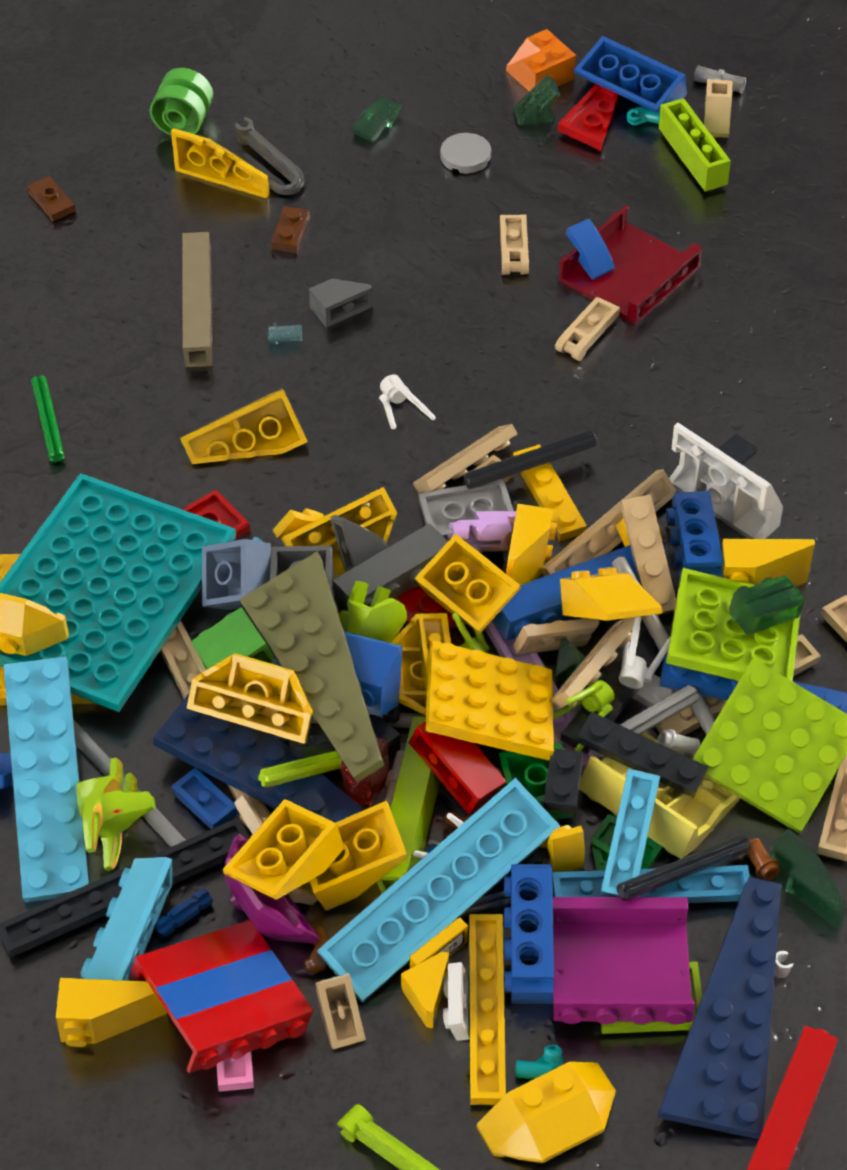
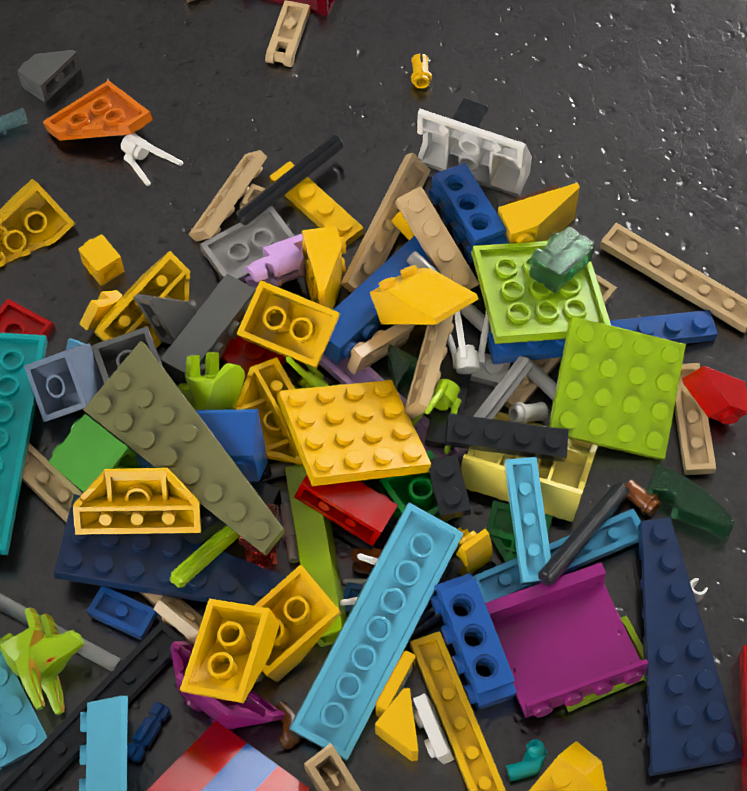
camera: 20 degrees left, 10 degrees up
none -> orange plate [43,80,153,141]
none -> yellow brick [78,234,125,286]
none -> yellow pin [411,54,432,88]

